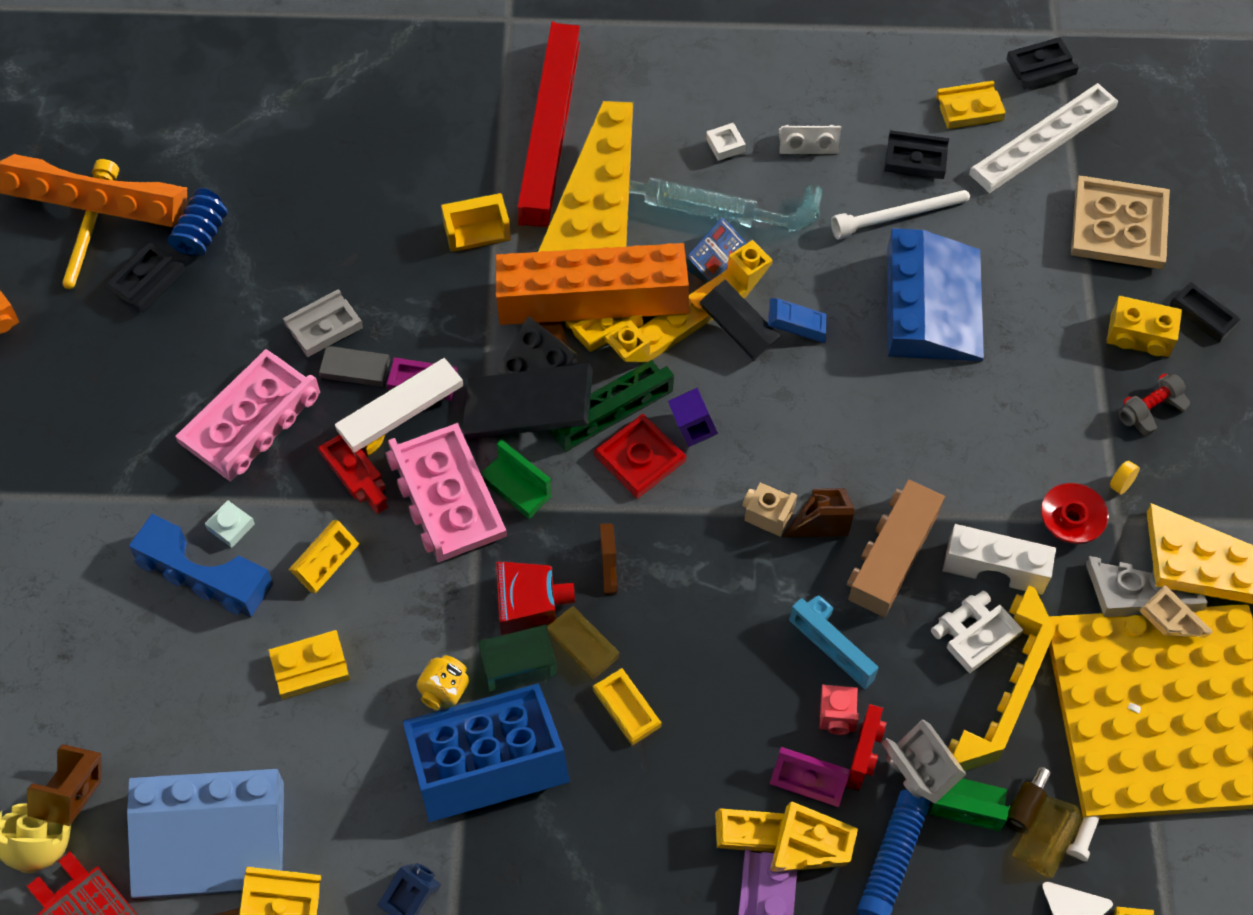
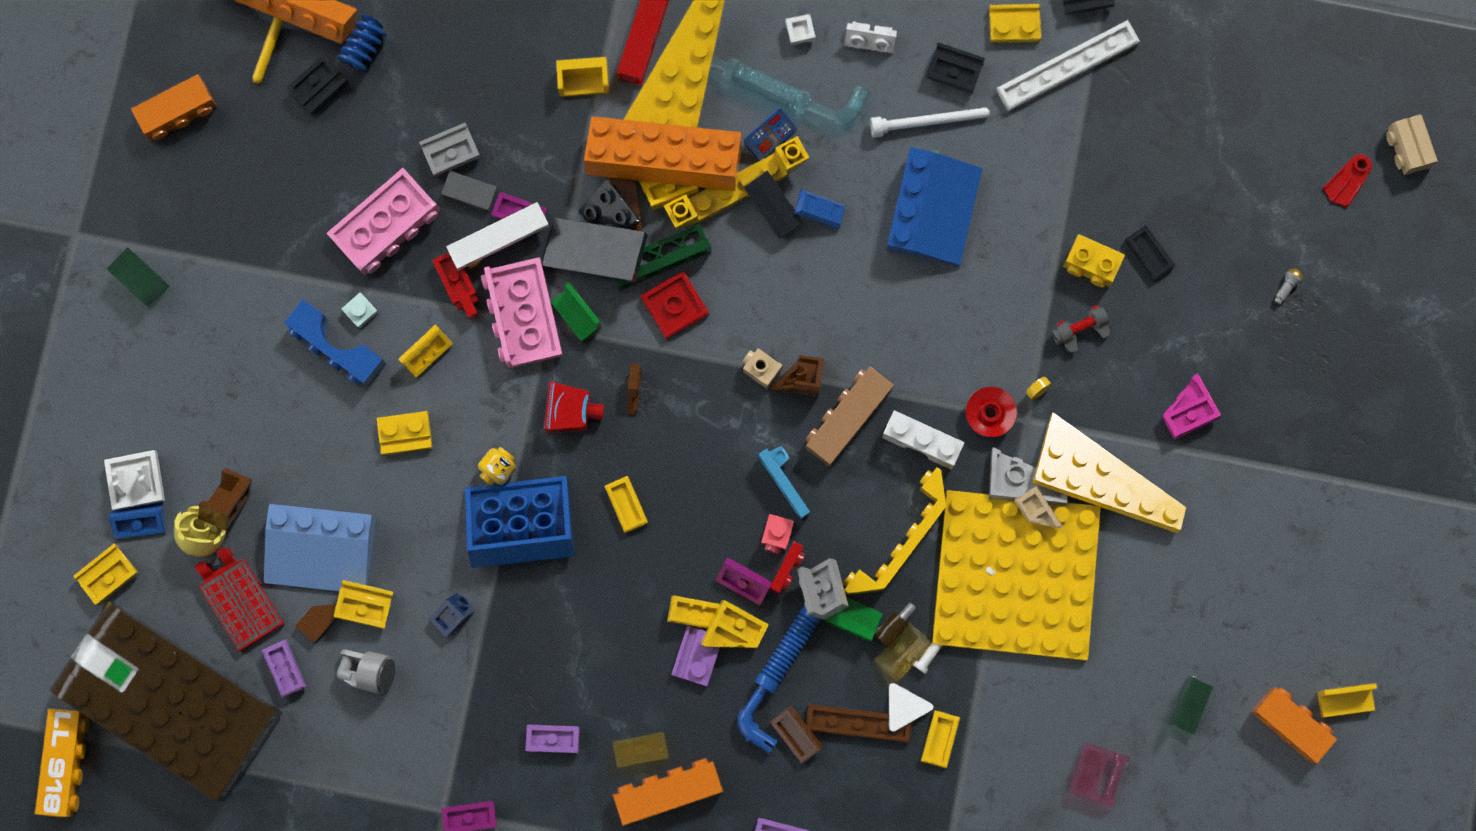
camera: 15 degrees right, 20 degrees up
clear green panel [478,625,557,692] -> none
clear yellow tile [547,606,620,679] -> none
dark purple brick [668,387,718,447] -> none
white plate [931,591,1023,673] -> none
tan plate [1071,176,1170,270] -> none

